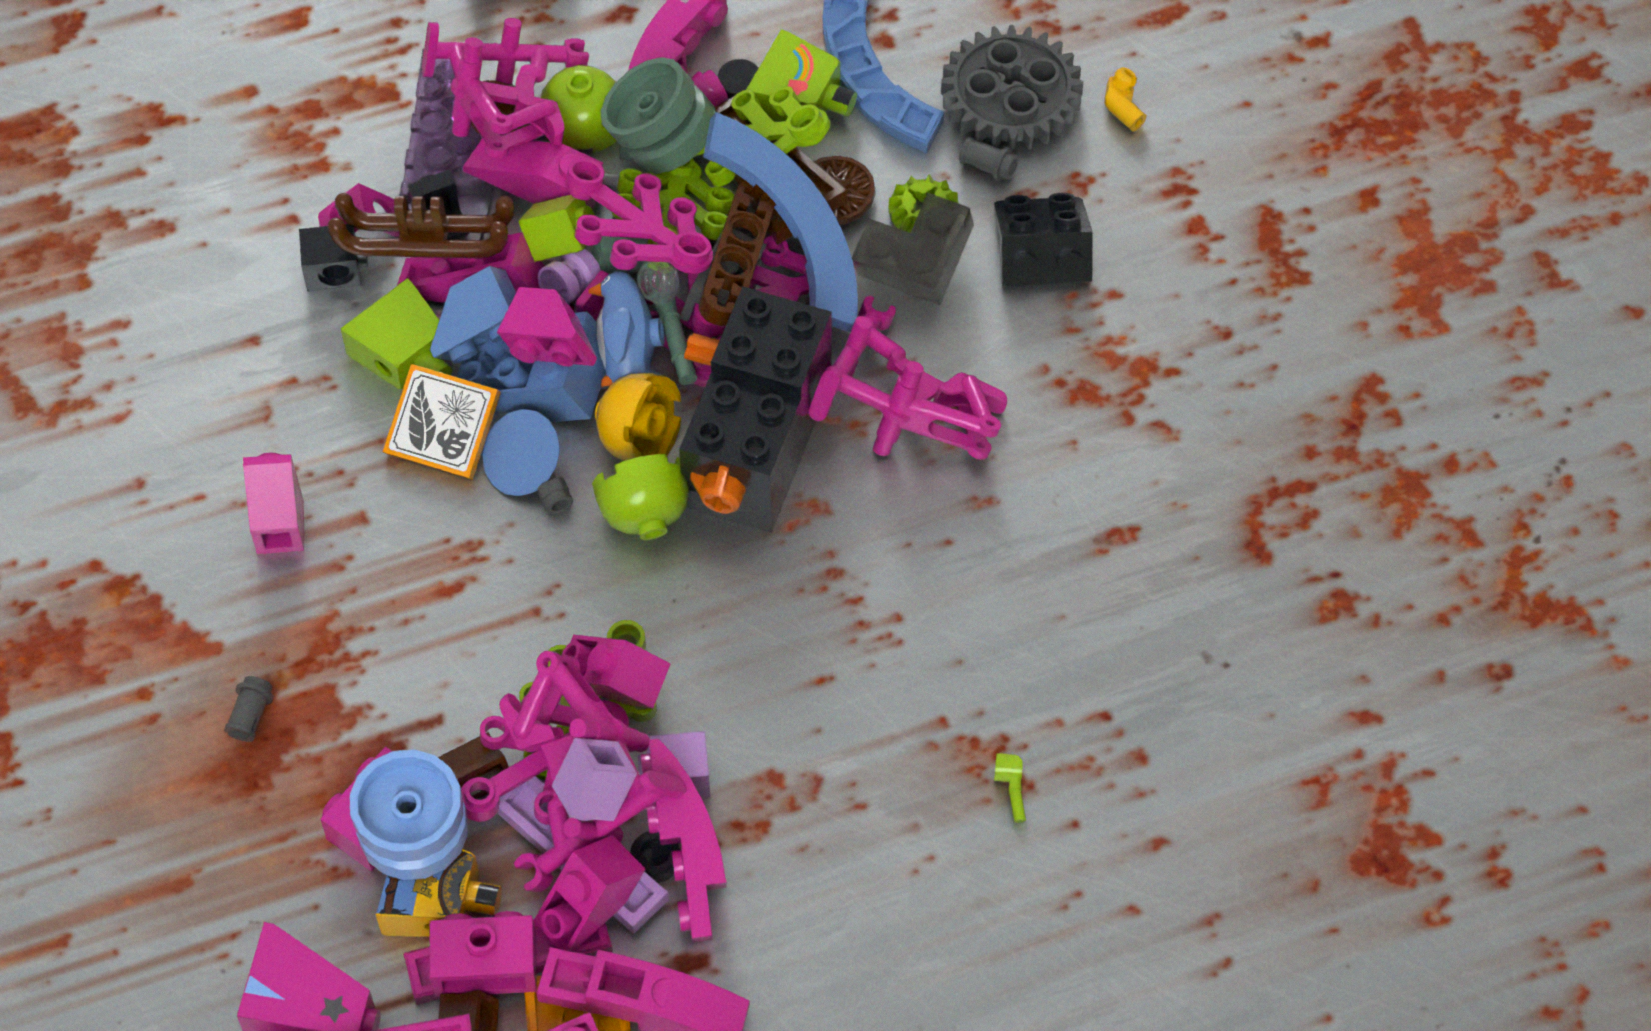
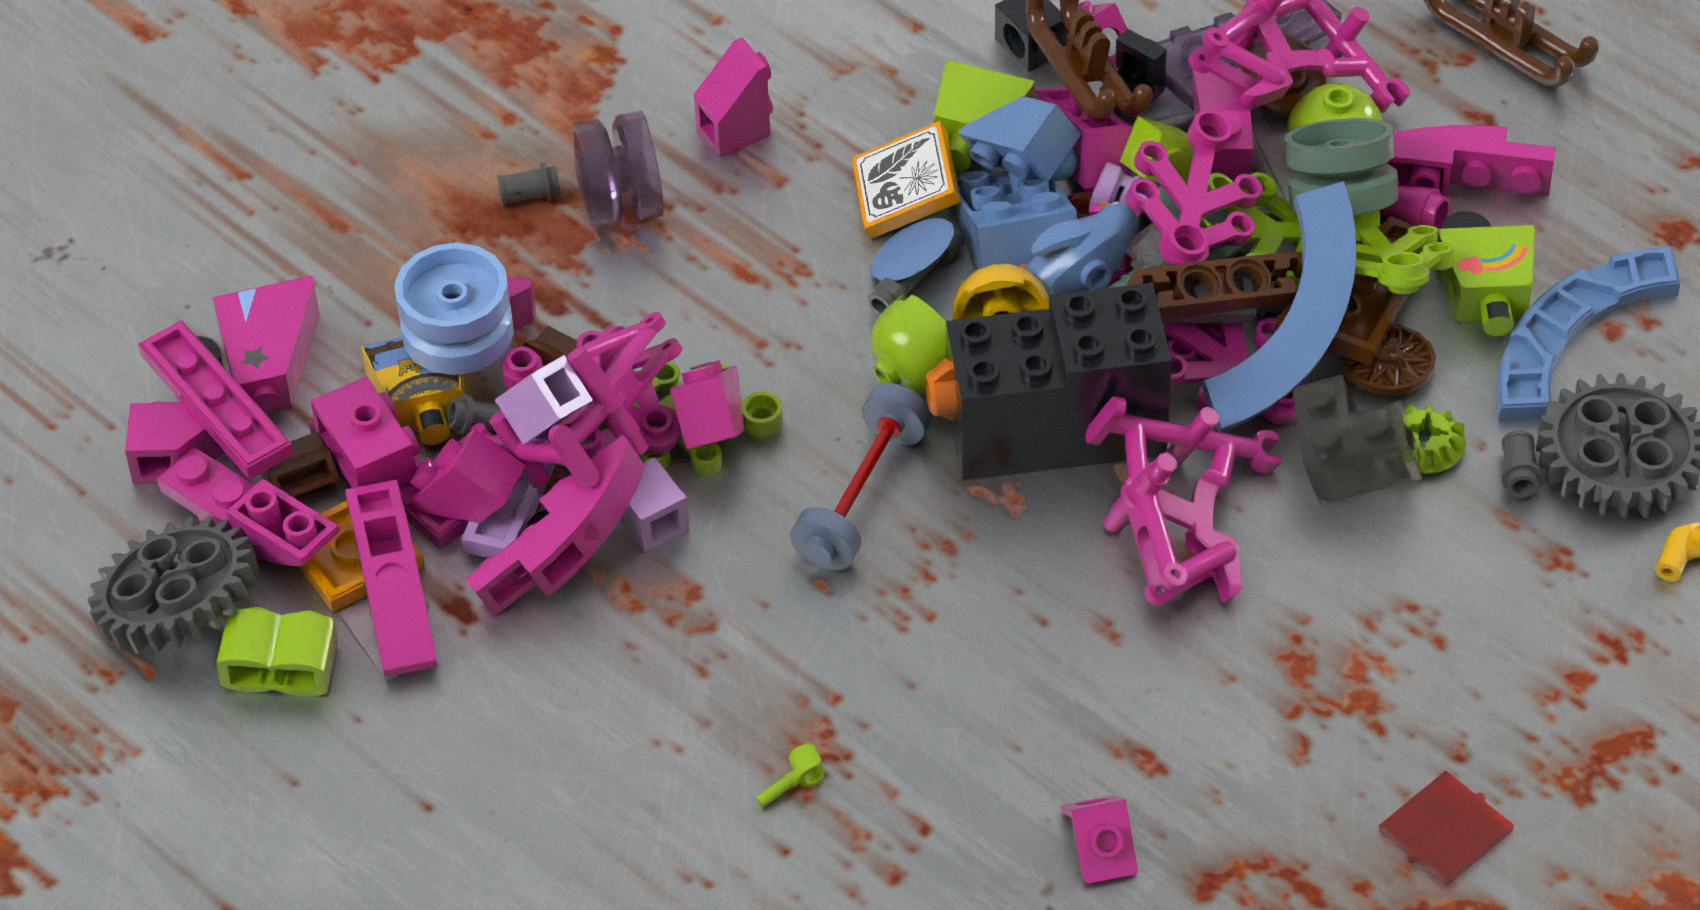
camera: 65 degrees right, 10 degrees down
dark pink slope [497,287,597,367] -> none
black bracket [994,193,1093,286] -> none
none -> dark grey pin [447,394,501,435]
none -> clear purple wheel [572,110,664,229]
none -> sand blue axle [790,383,932,570]
none -> dark pink bracket [1061,795,1138,883]
none -> clear red piece [1379,770,1514,886]

